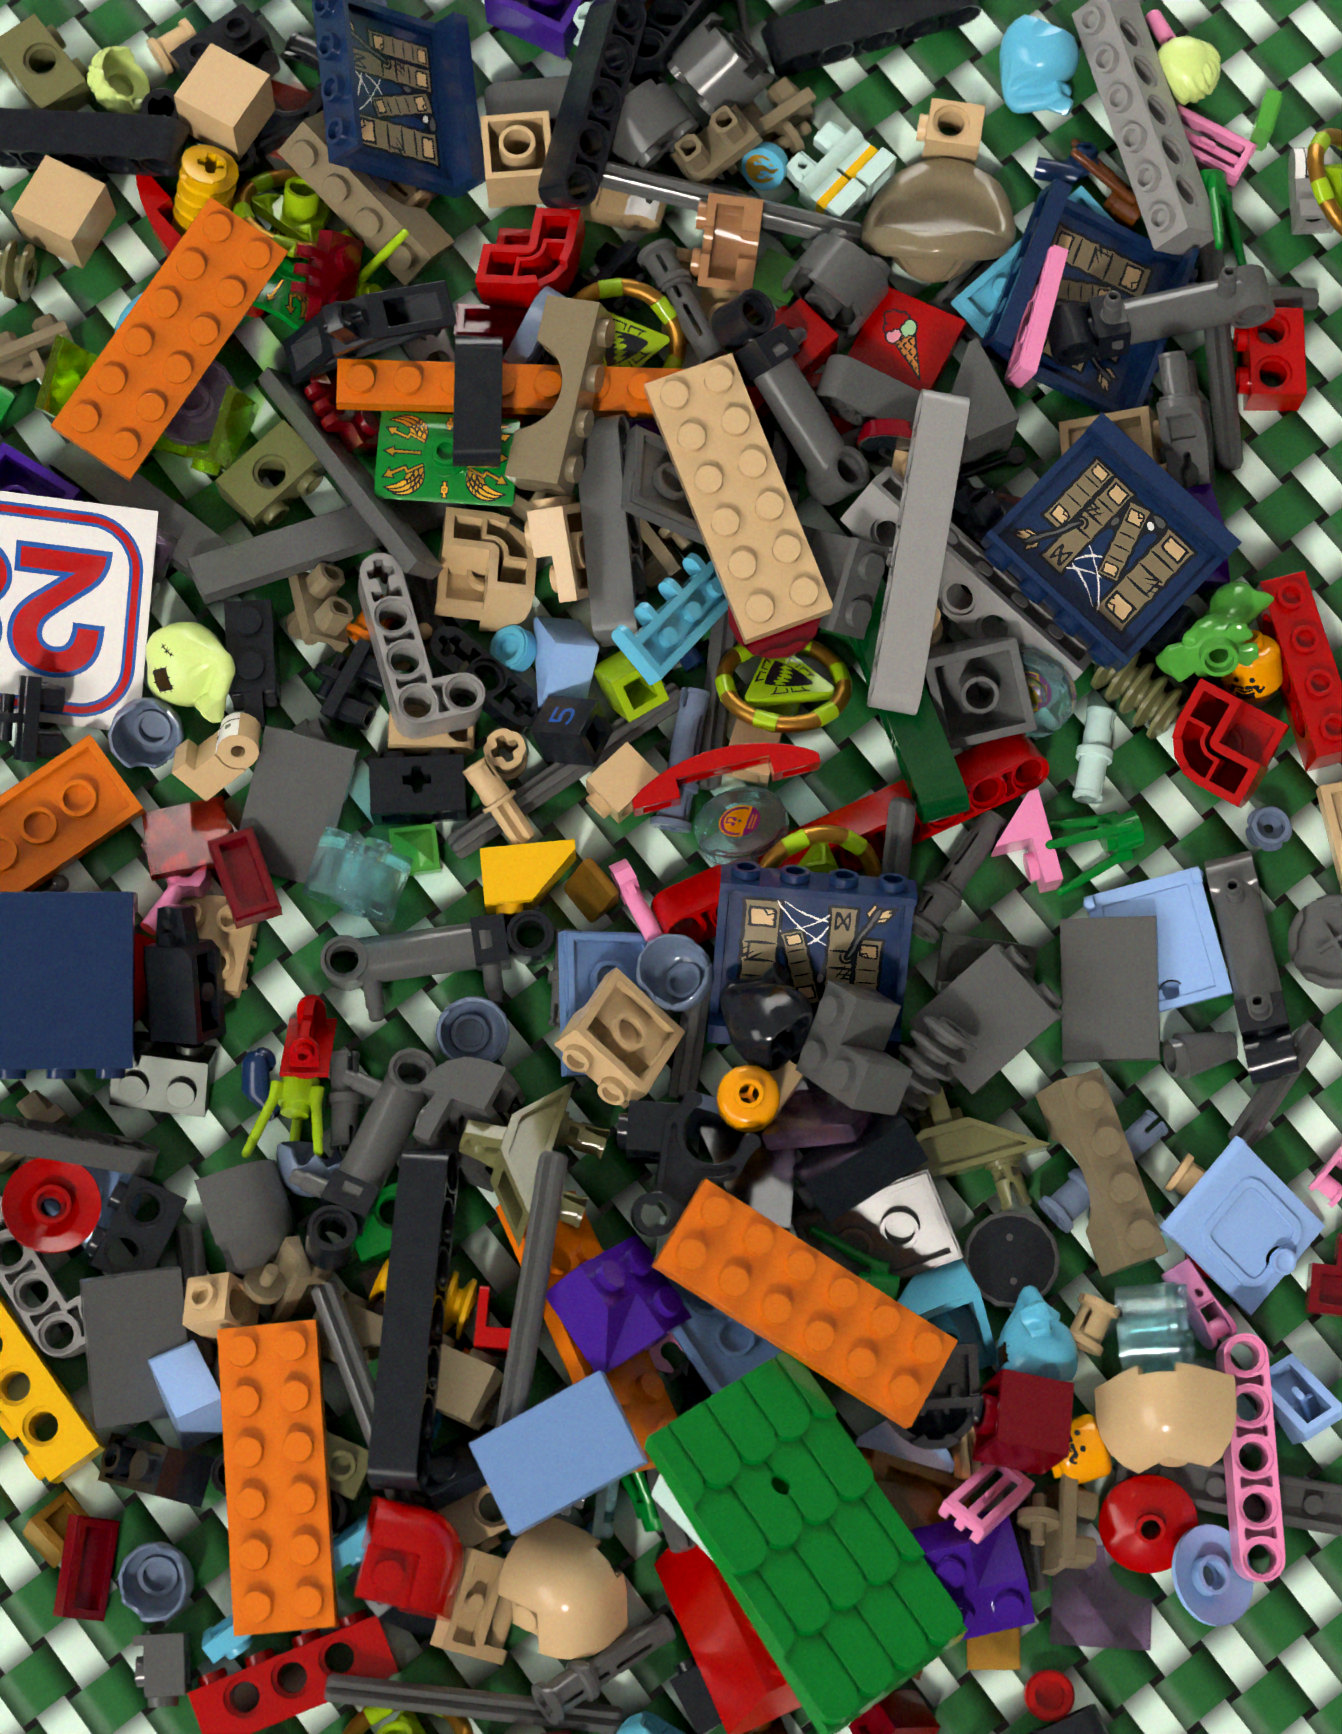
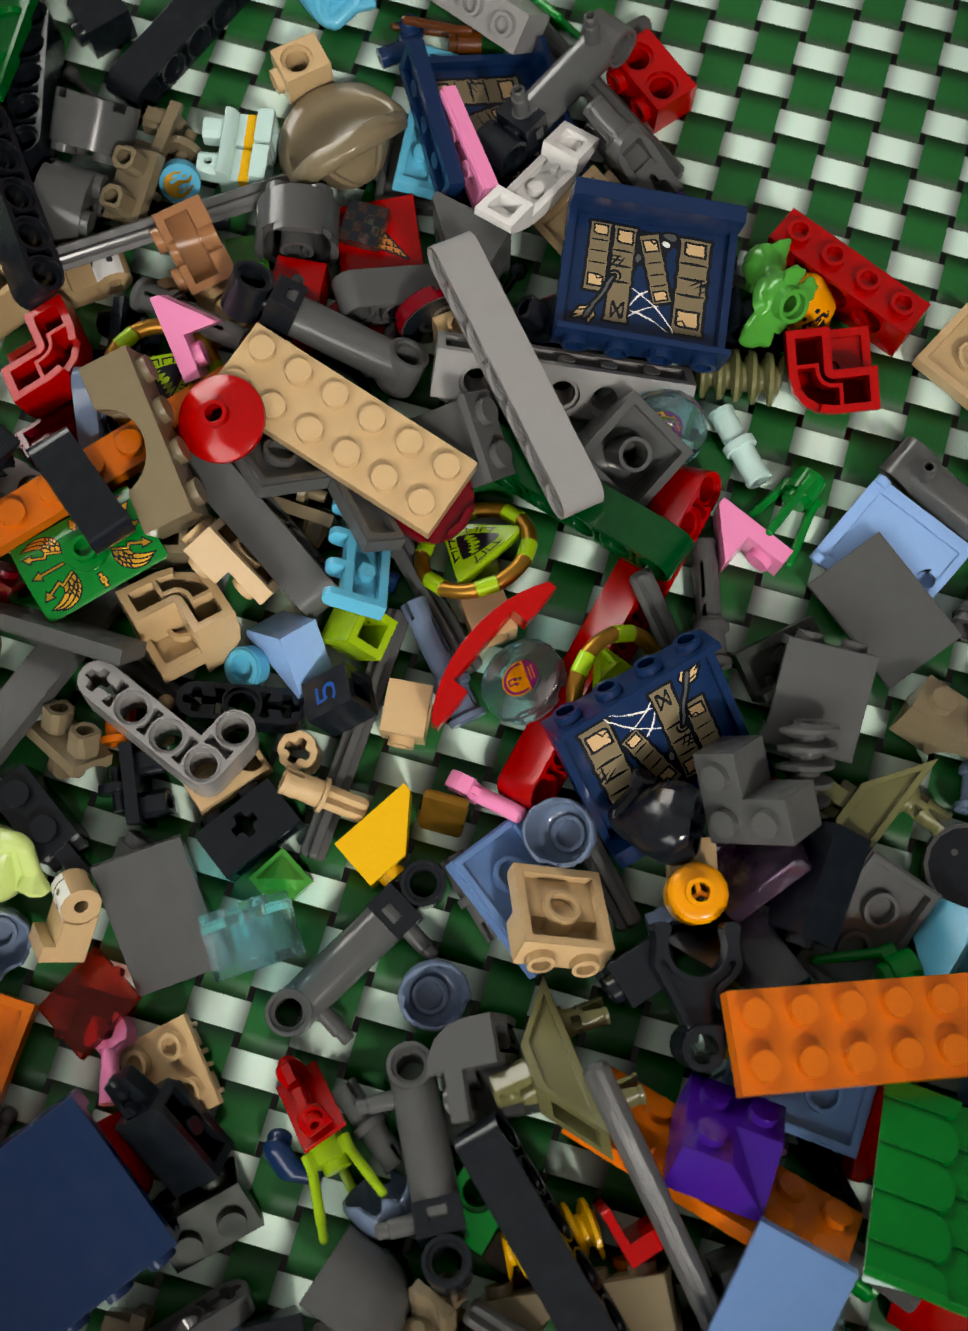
camera: 35 degrees left, 0 degrees up
dark red tile [207,827,283,929] -> none
sand blue plate [1245,806,1292,852] -> none
none -> bright pink slope [150,295,224,383]
none -> red dish [178,374,266,464]
none -> dark grey tile [327,478,406,553]
none -> clear smoke tile [339,199,391,253]
none -> white slope [474,120,600,234]

